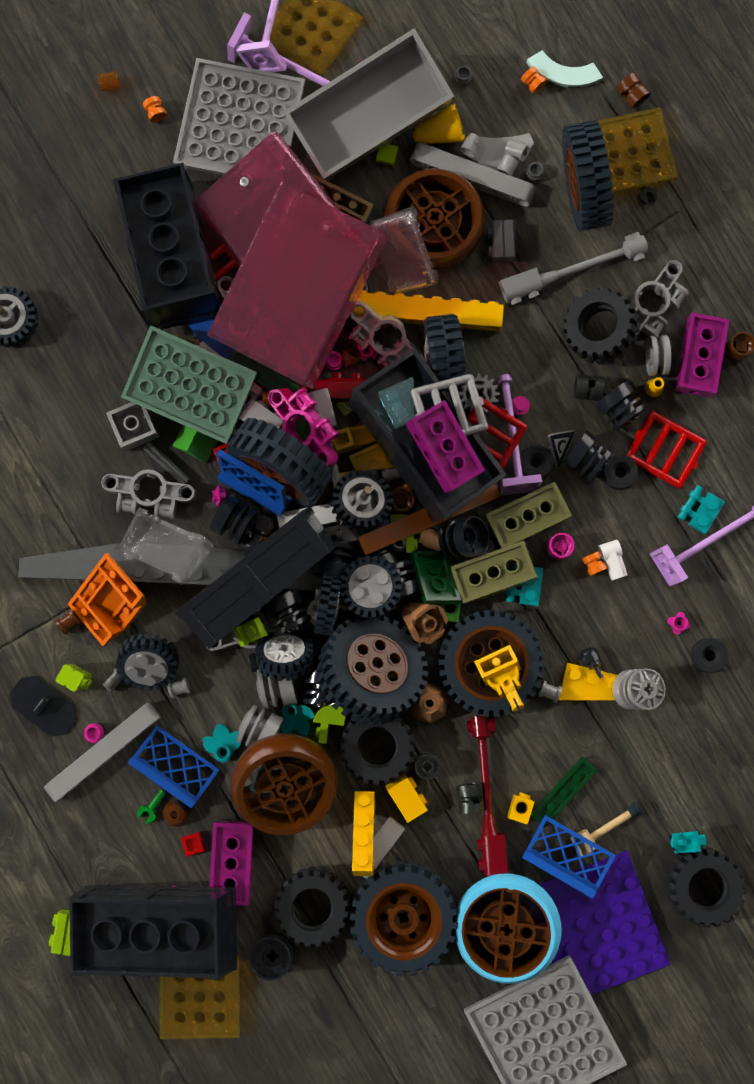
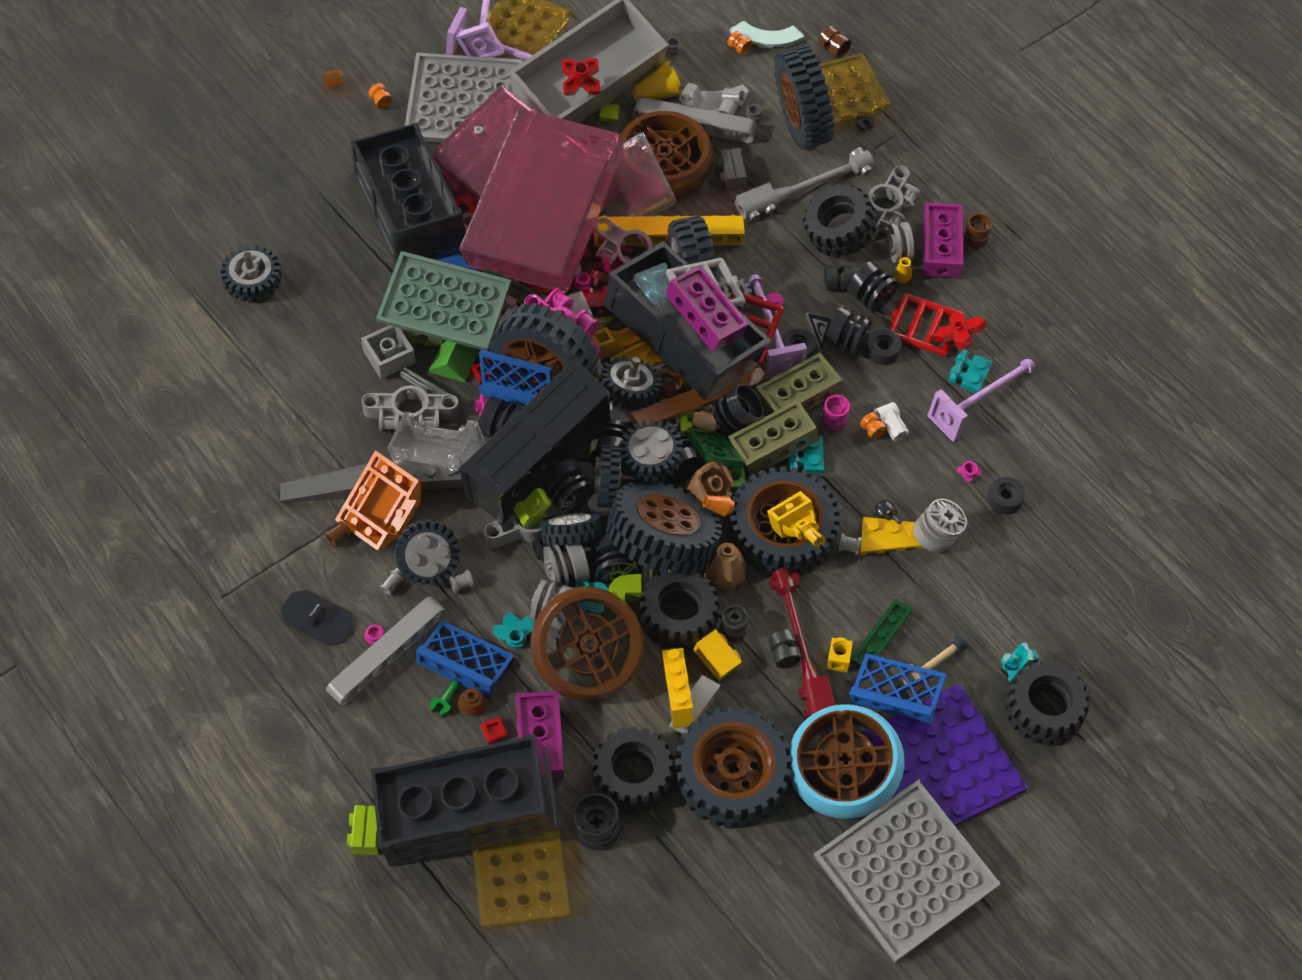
camera: 10 degrees left, 25 degrees down
lime brick [56,664,93,692] -> none
none -> red plant [562,58,600,96]
none -> orange cone [703,495,734,516]
none -> red plant [934,311,987,349]

